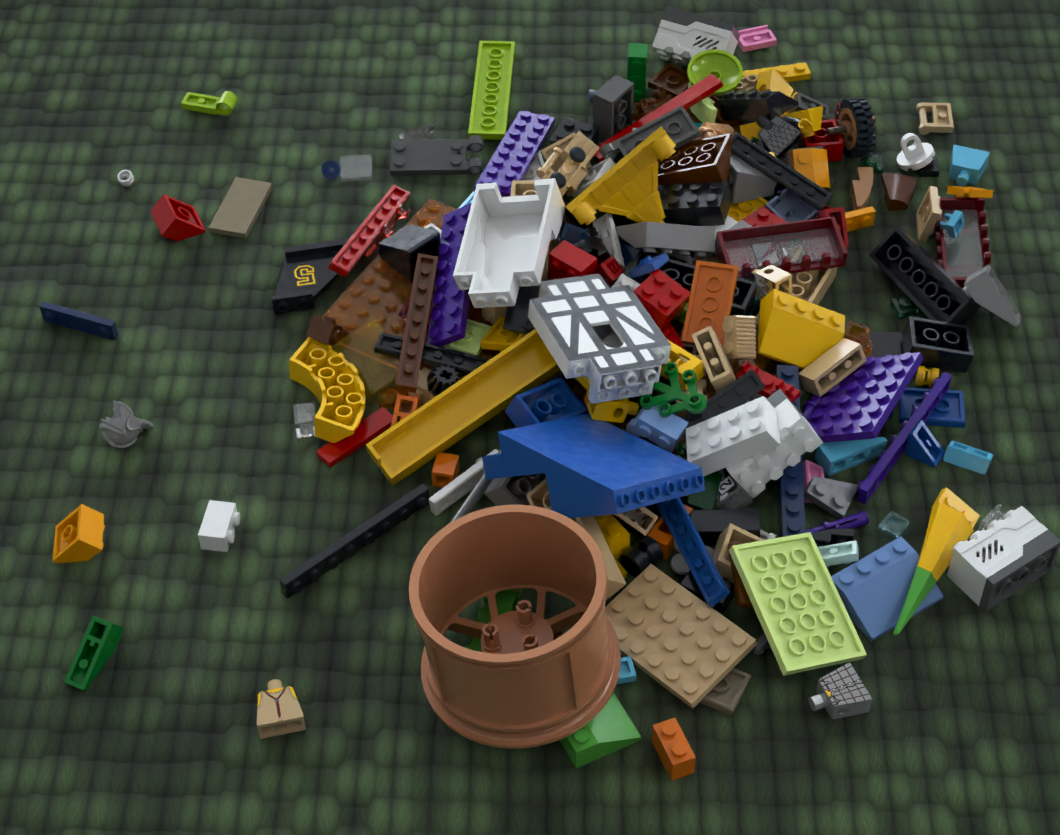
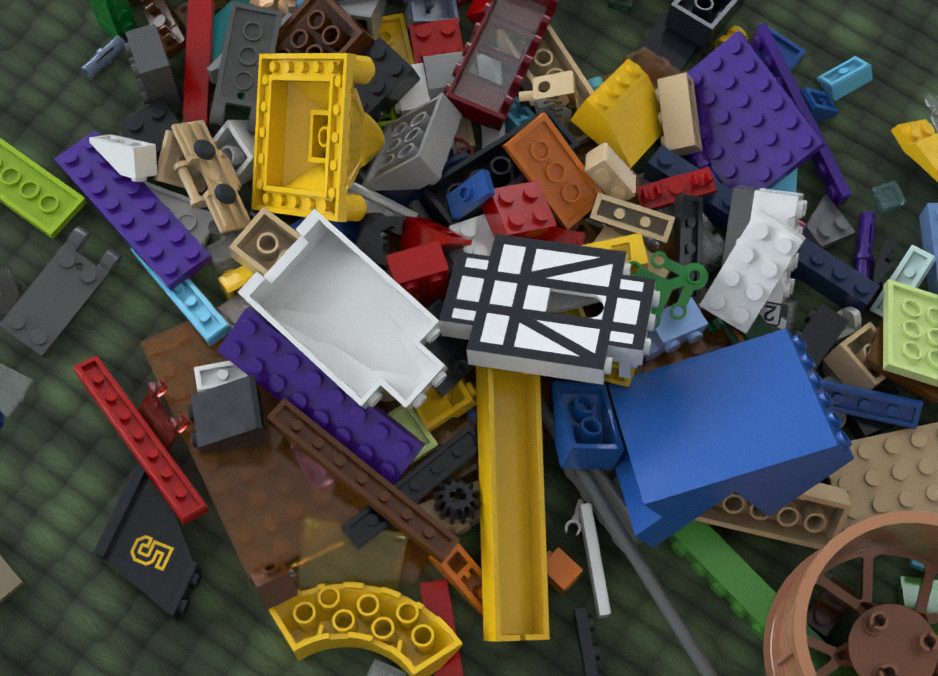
camera: 60 degrees left, 20 degrees up
none -> white slope [89,134,157,182]

